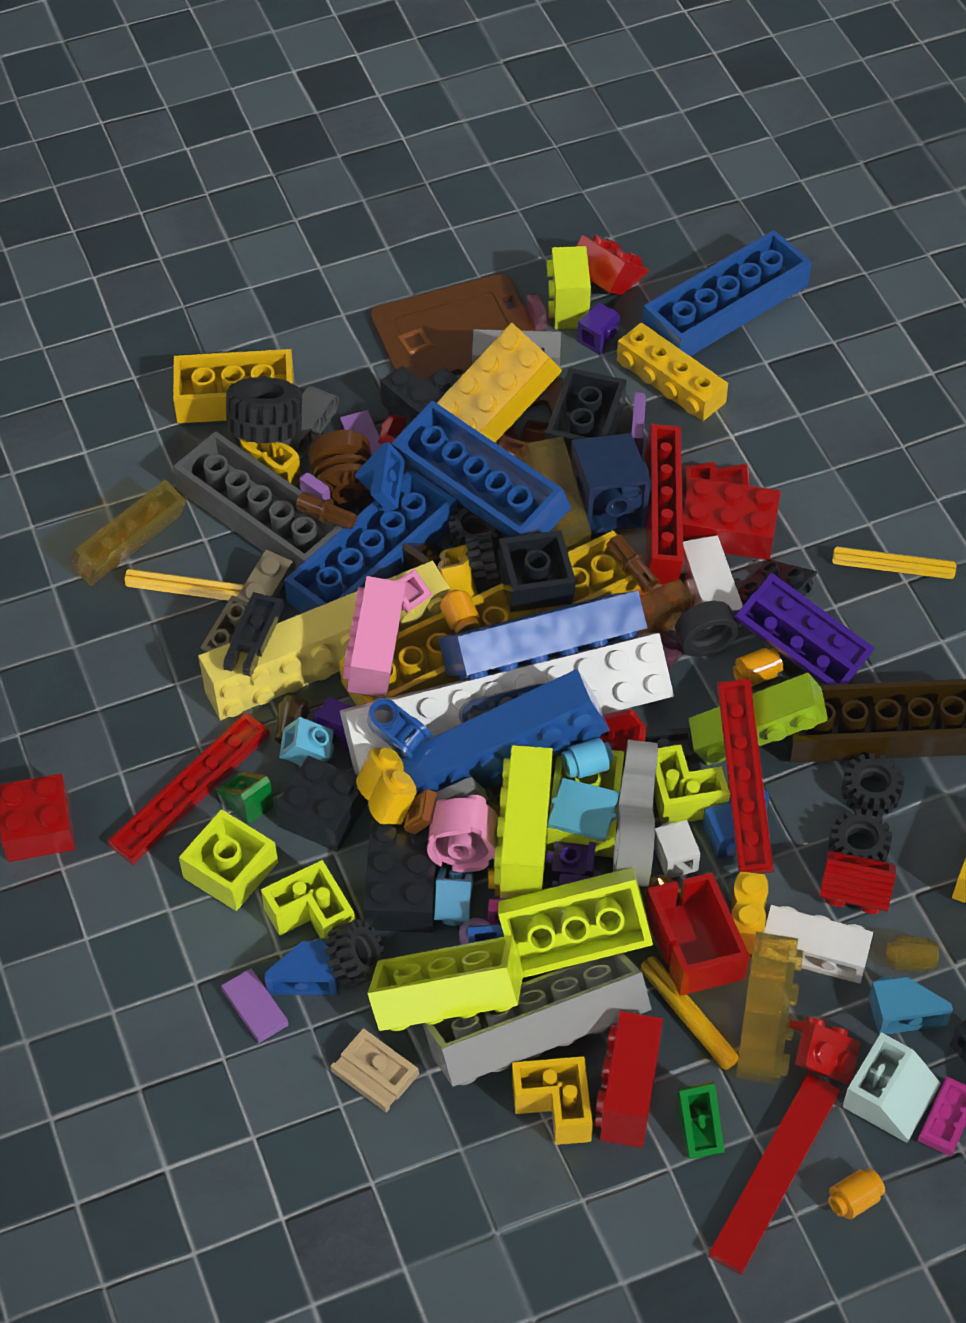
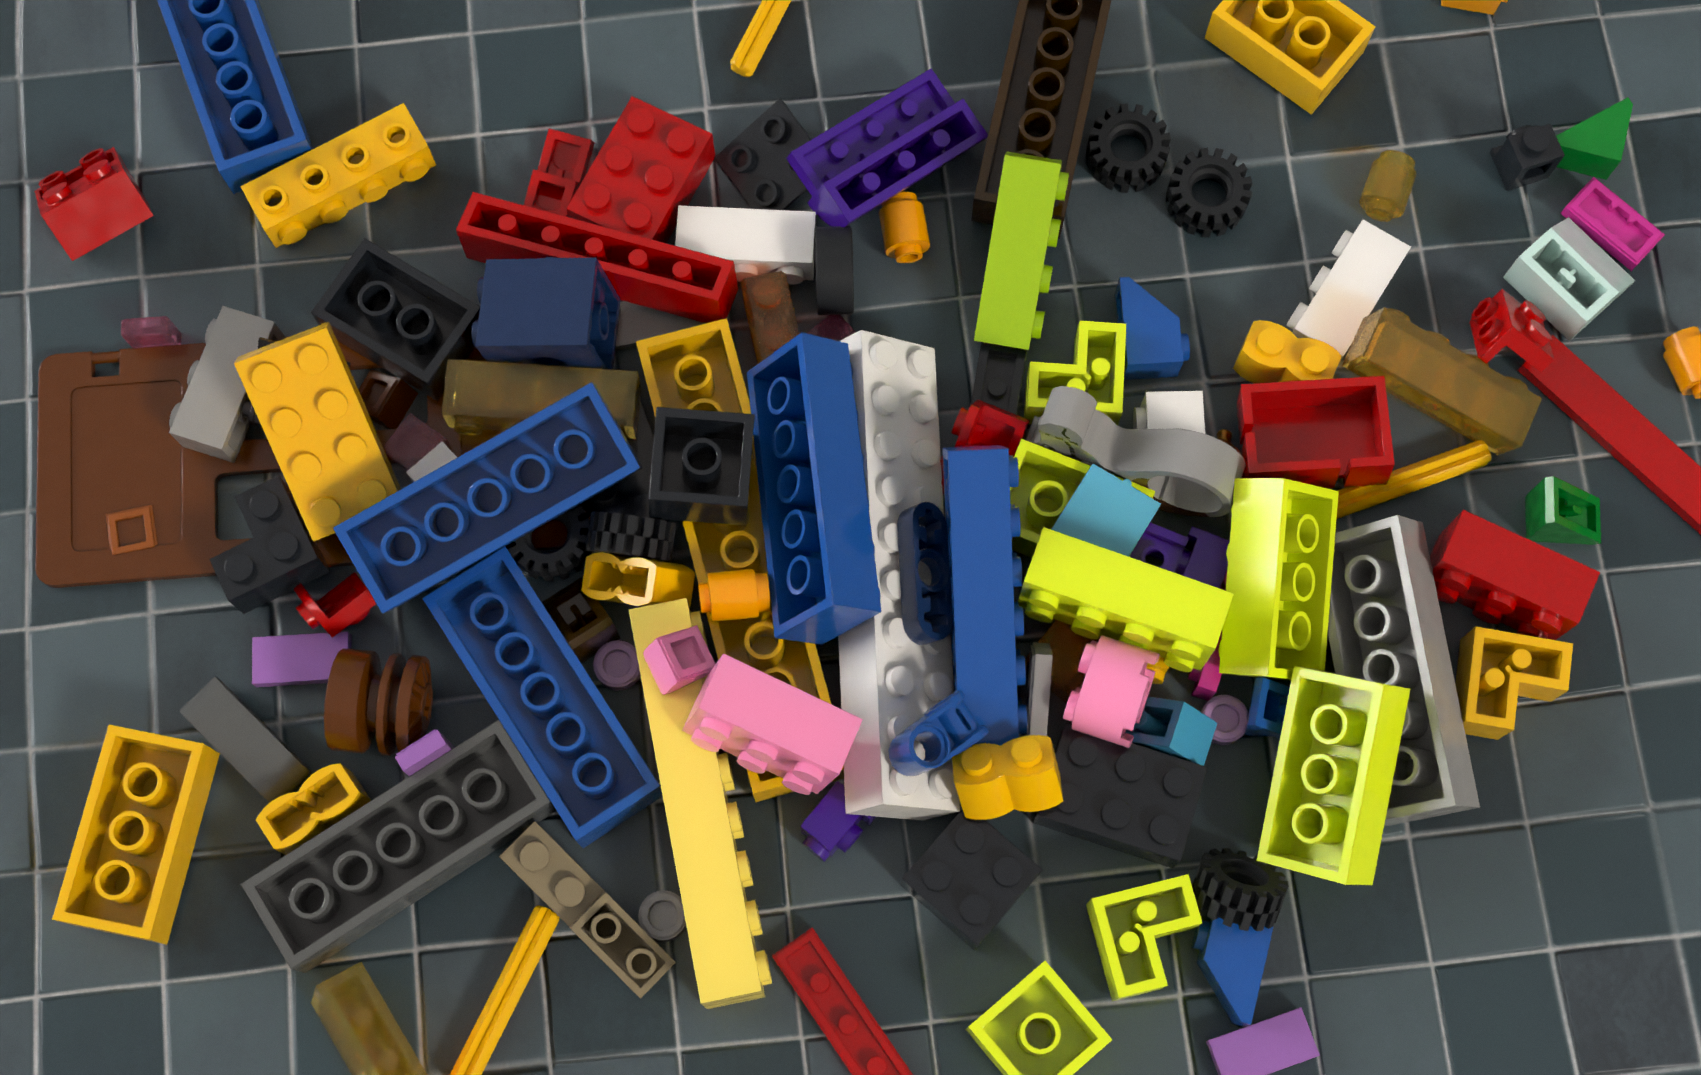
camera: 75 degrees left, 20 degrees up
green slope [216,771,274,825] -> none
black hinge [223,592,285,677] -> none
black tyre [226,377,302,443] -> none
dark brown cone [275,695,310,744] -> none
medium azure brick [279,717,334,766] -> none
reddish brown axle [296,491,357,529] -> none
tan plate [330,1028,419,1113] -> none
blue slope [355,442,405,511] -> none
dark orange tile [404,789,437,835] -> none
neon yellow brick [546,246,591,329] -> none
medium azure brick [561,738,614,779] -> none
dark purple brick [577,302,620,355] -> none
reddish brown axle [607,534,659,593] -> none
medium lavender tile [632,392,646,456] -> none
red tile [717,678,774,874] -> none
red brick [819,850,896,914] -> none
dark azure slope [868,976,953,1035] -> none

